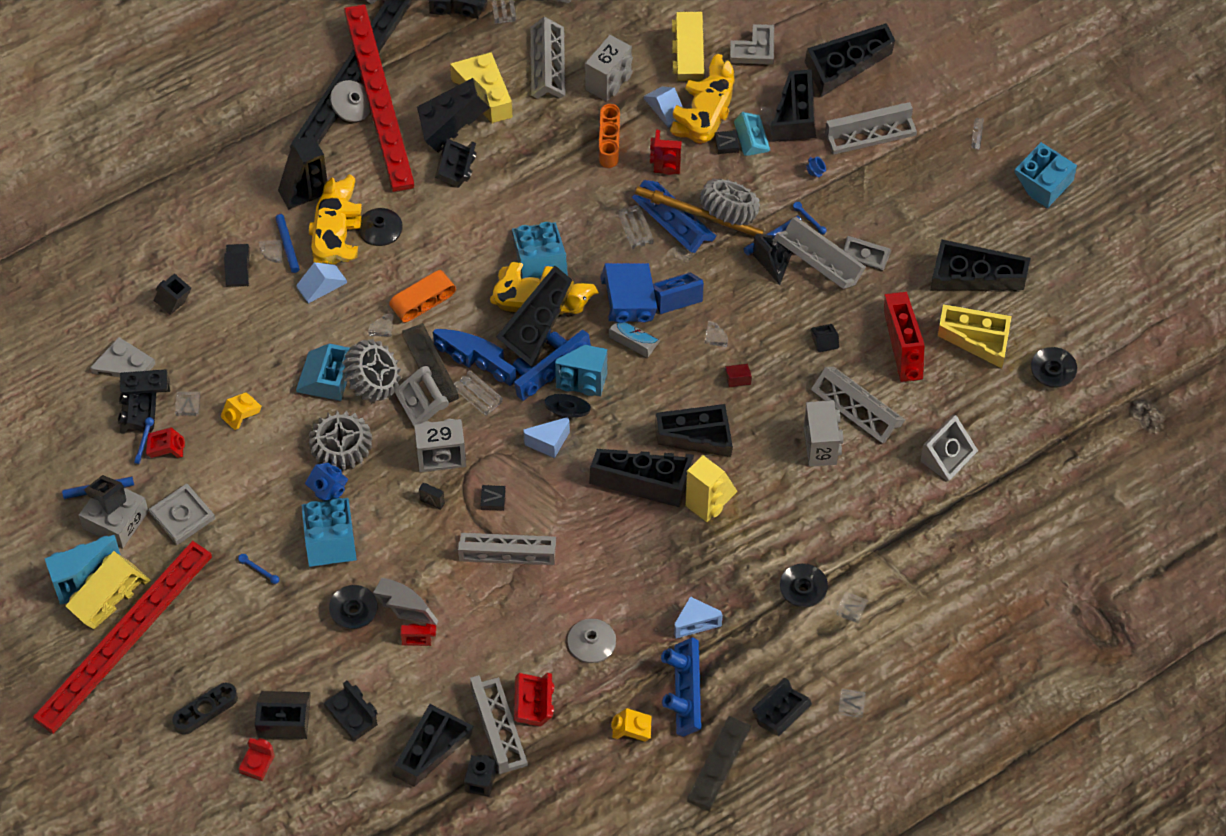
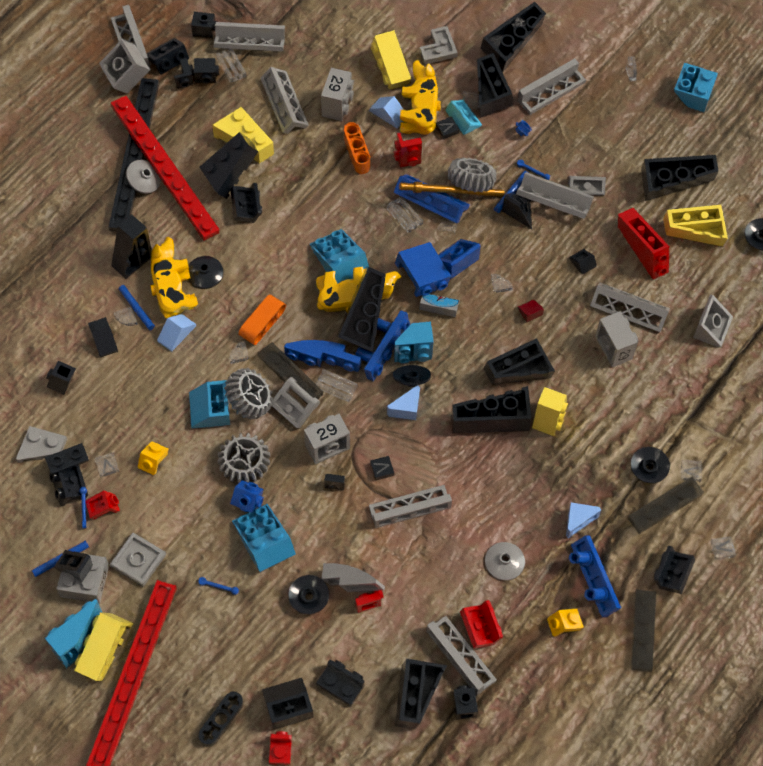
camera: 20 degrees left, 5 degrees up
none -> clear smoke plate [628,477,704,534]

